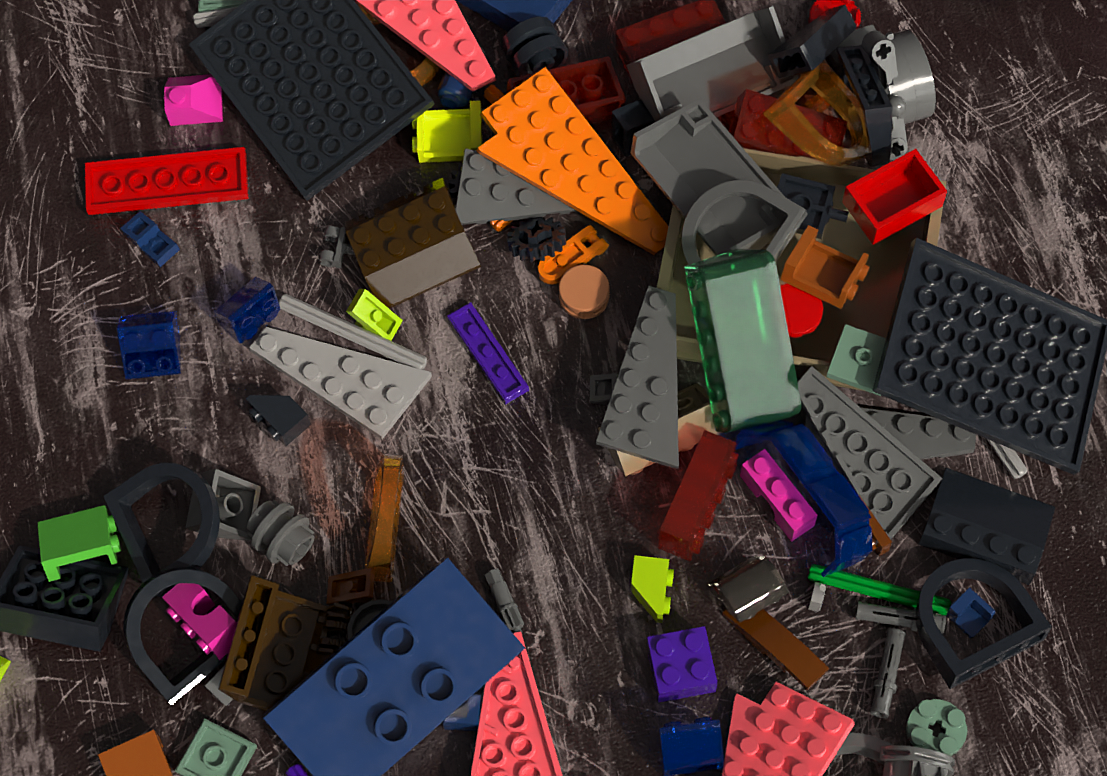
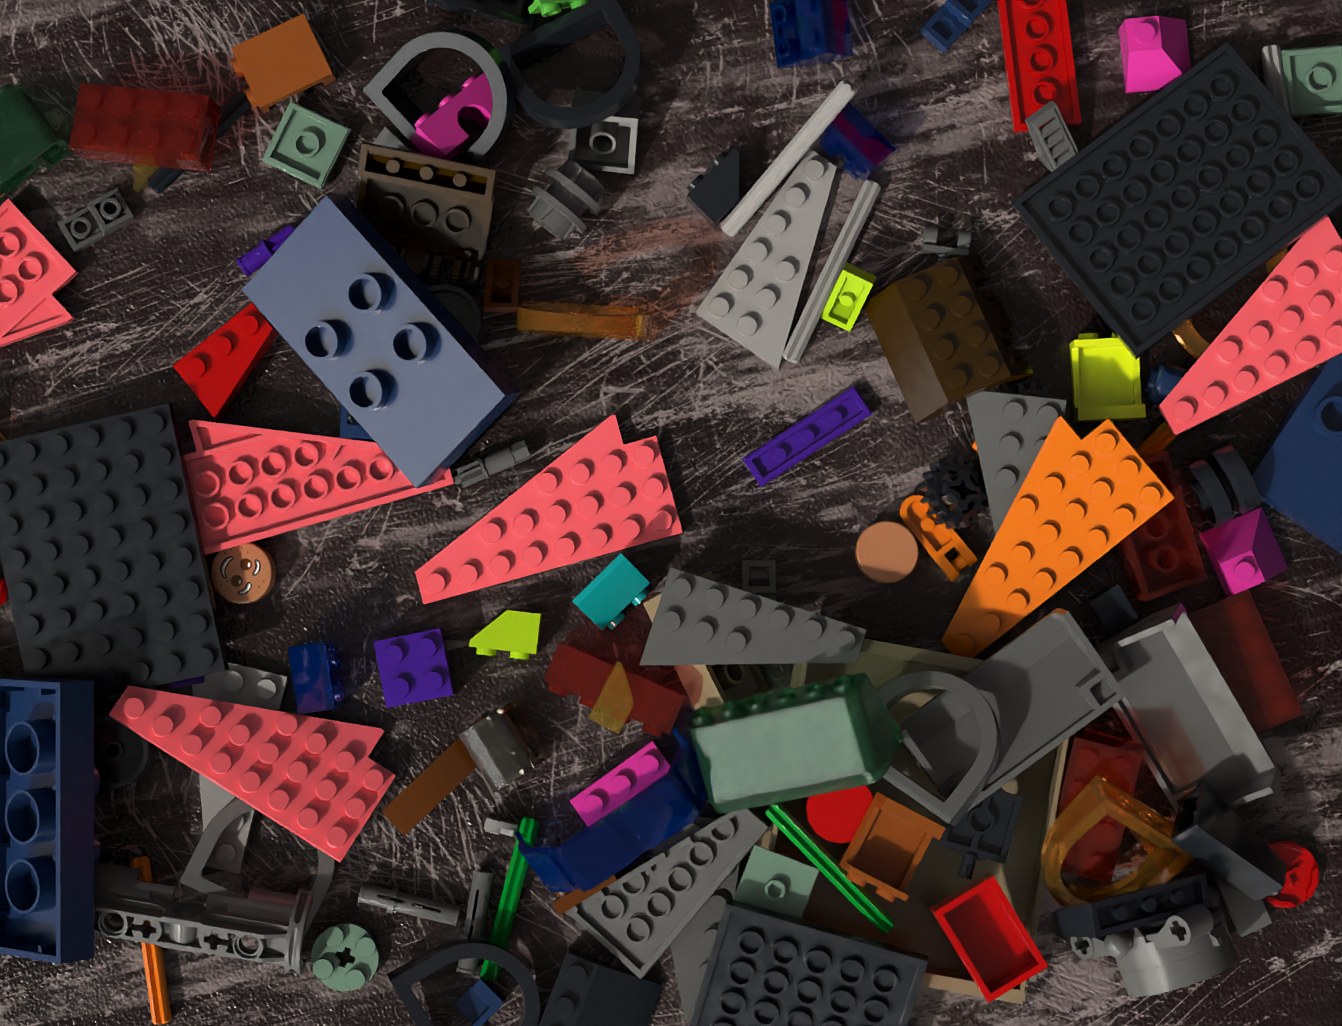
camera: 90 degrees right, 20 degrees up
none -> coral wing [415,415,683,604]
none -> teal slope [572,553,650,631]
none -> clear yellow tile [588,661,635,734]
none -> light grey axle [721,79,857,237]
none -> green axle [765,801,896,934]
none -> dark grey slope [1025,101,1078,173]
none -> dark pink slope [1199,507,1289,595]

